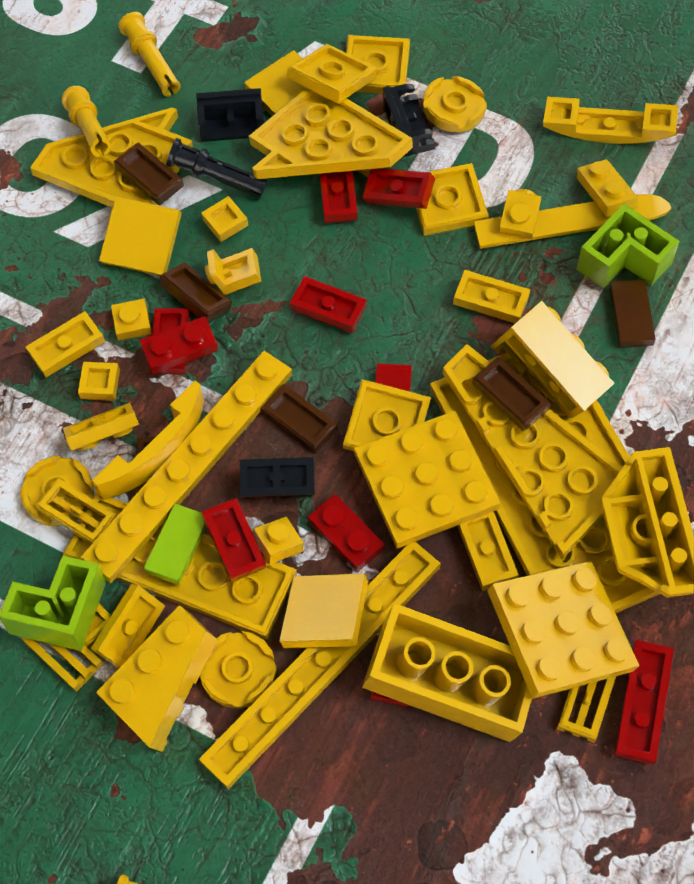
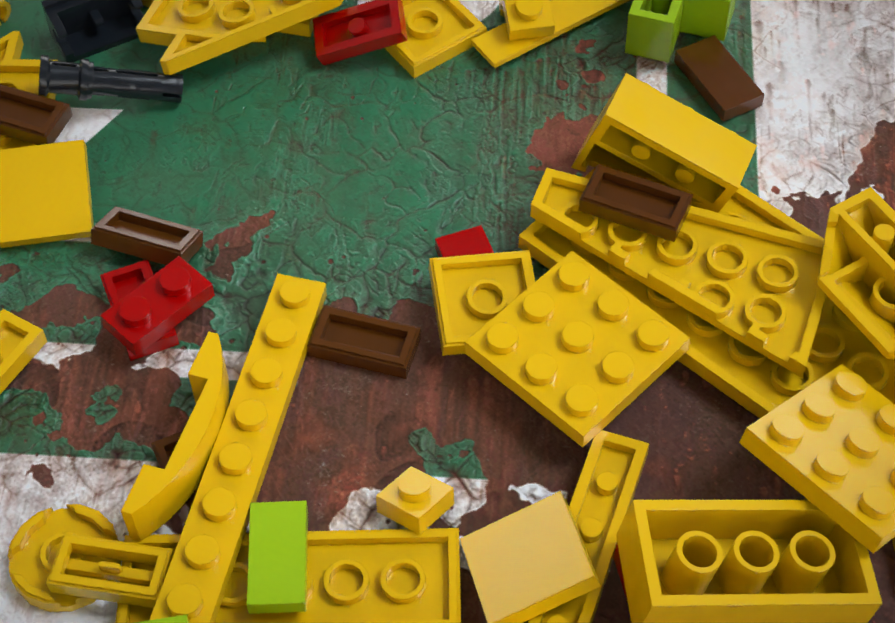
camera: 25 degrees left, 10 degrees down
yellow plate [63,403,139,451] -> none
yellow plate [78,362,120,401] -> none
yellow plate [111,298,152,341] -> none
yellow plate [201,196,249,242] -> none
red plate [202,498,266,582] -> none
yellow bracket [205,248,262,295] -> none
black hinge [240,457,316,497] -> none
red plate [290,276,367,334] -> none
red plate [308,494,385,573] -> none
red plate [320,171,358,223] -> none
yellow plate [453,270,530,323] -> none
yellow plate [457,511,519,591] -> none

